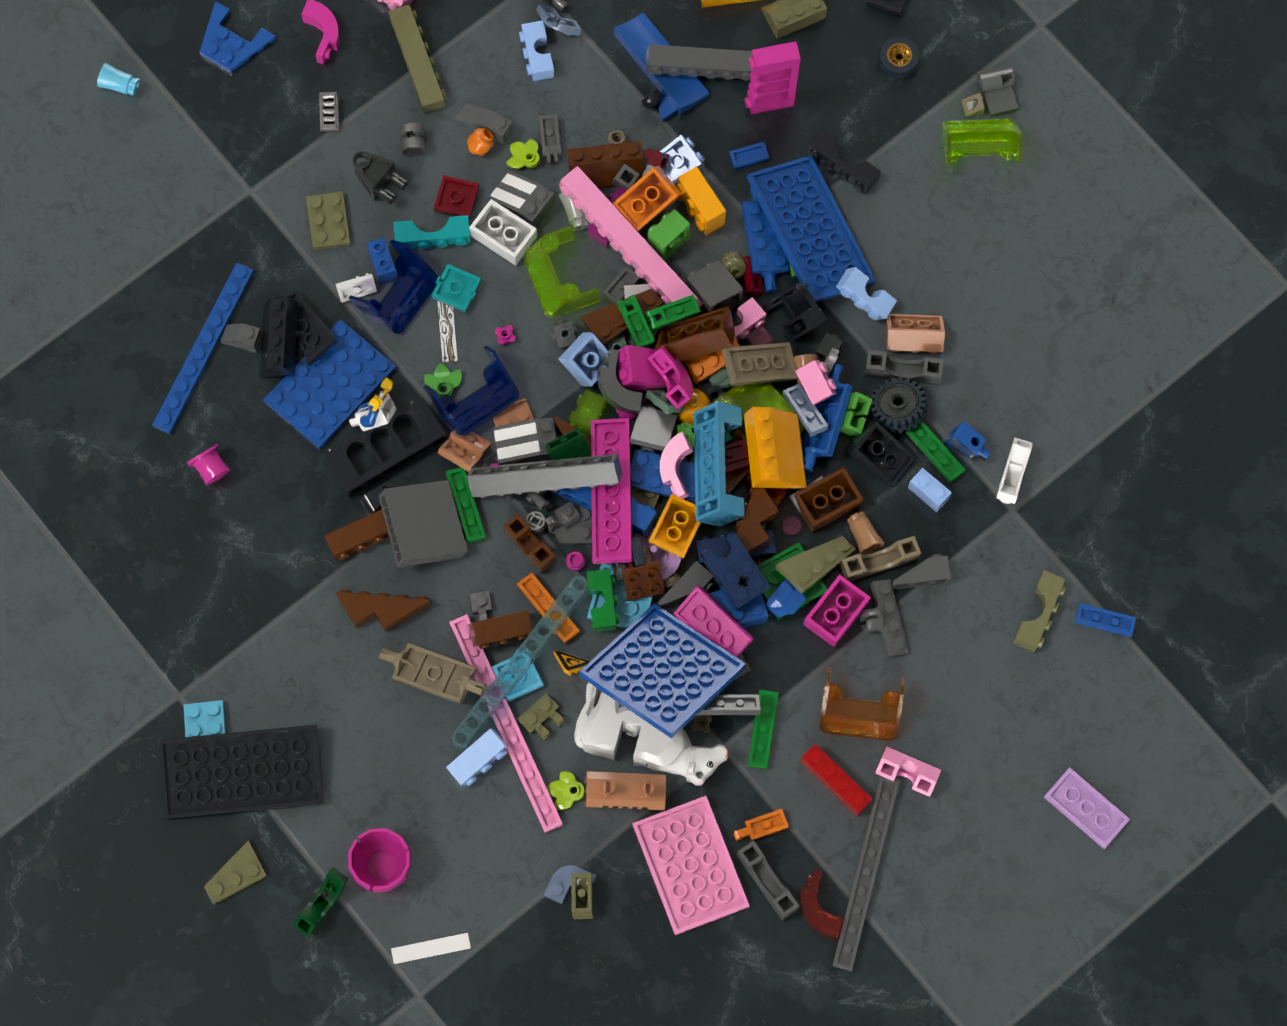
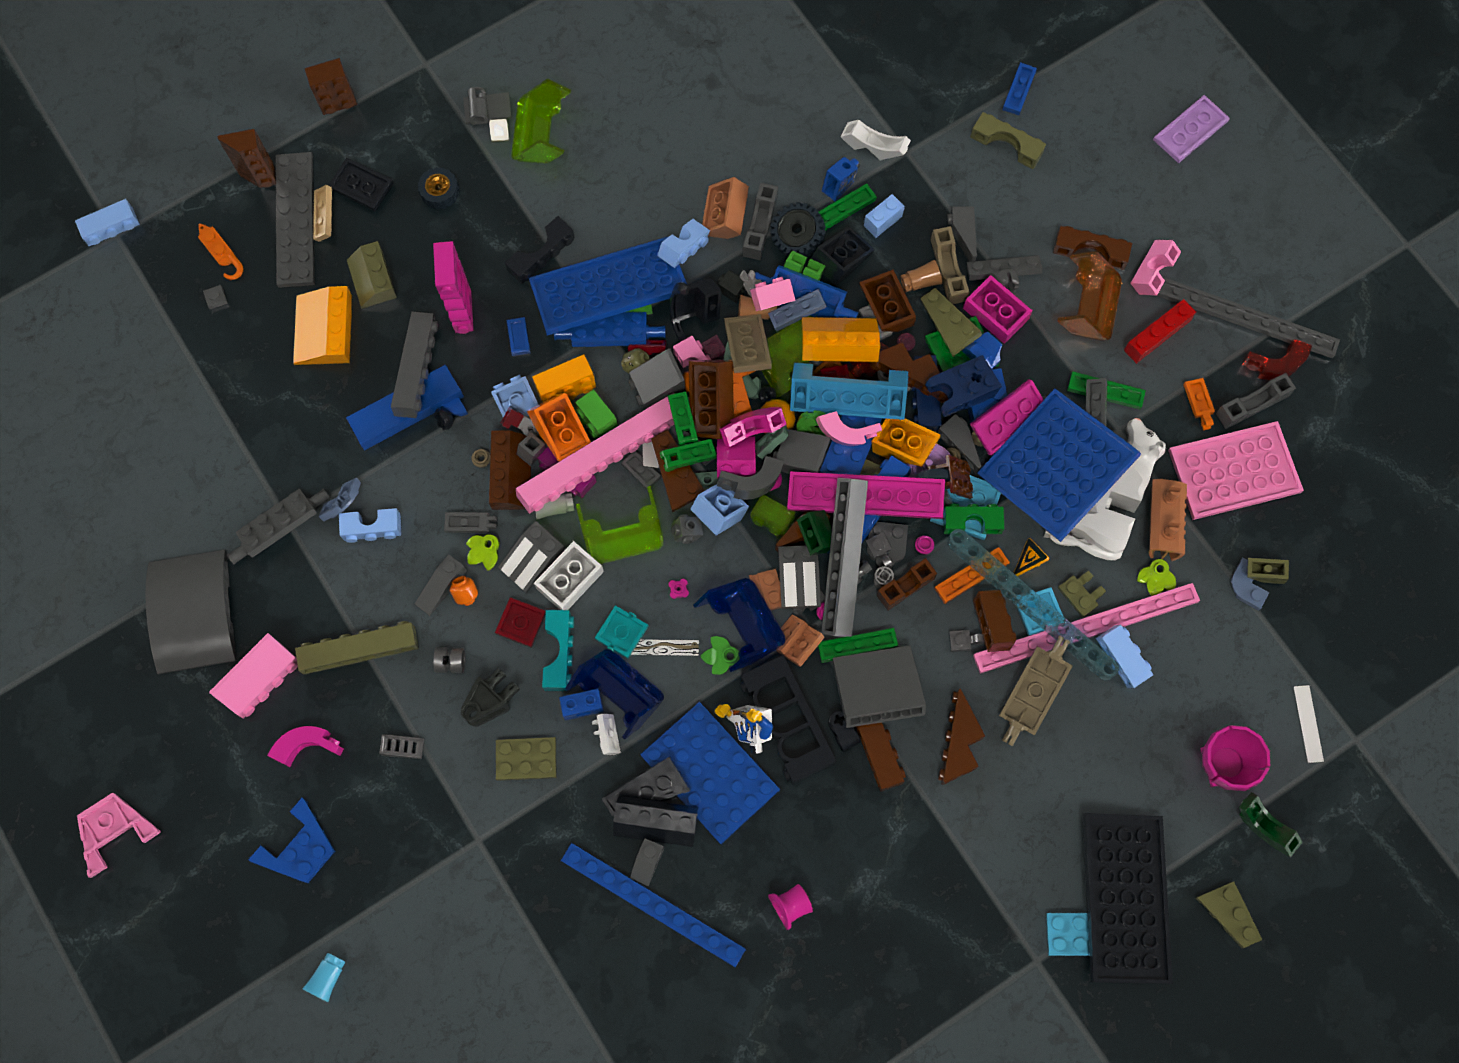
camera: 80 degrees left, 0 degrees up
none -> reddish brown arch [1053,226,1132,270]

